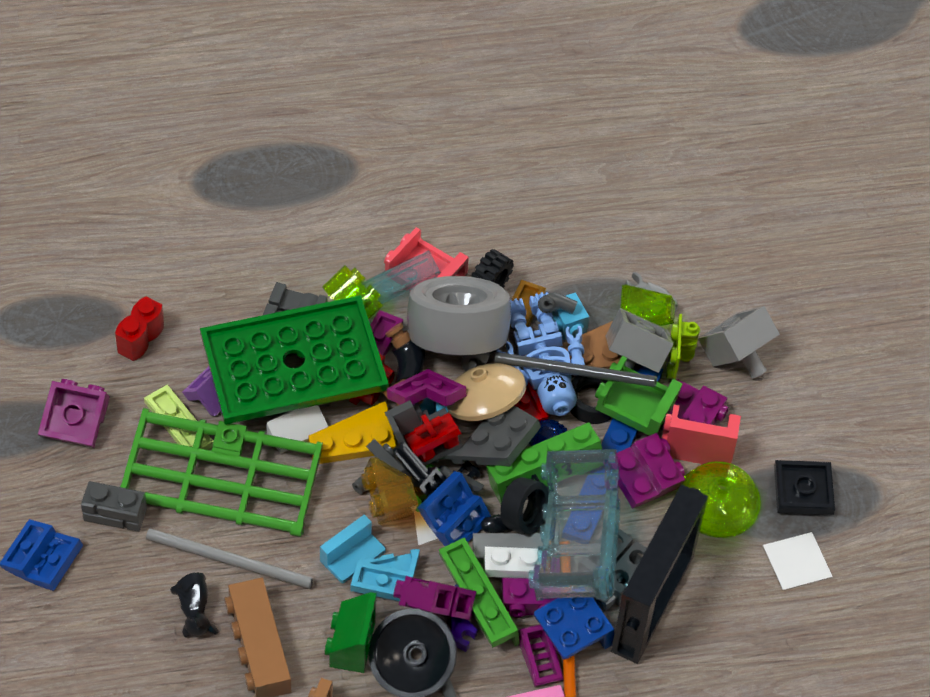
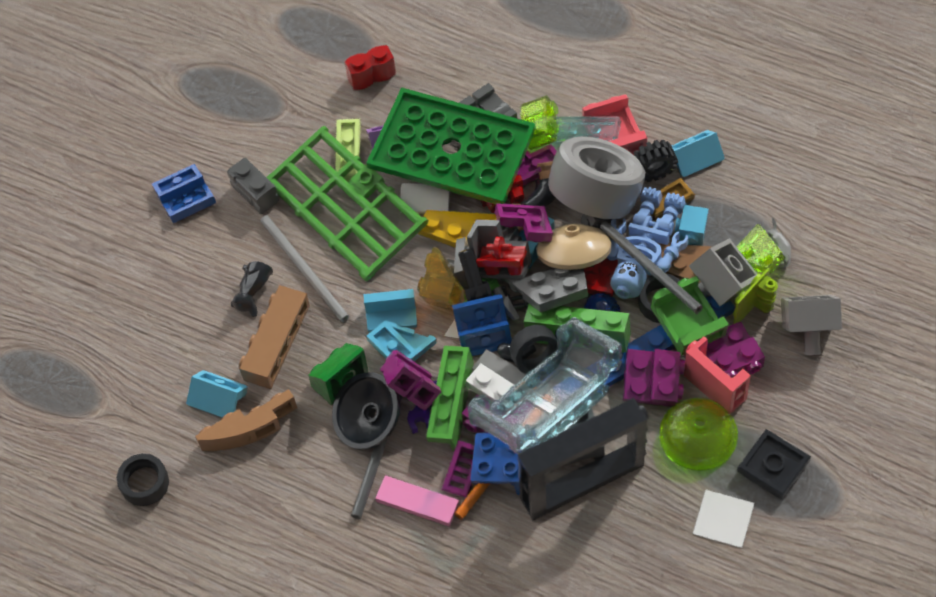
camera: 45 degrees right, 5 degrees up
magenta plate [38,379,110,448] -> none
dark grey arm [538,292,577,314] -> none
none -> medium azure panel [672,130,725,177]

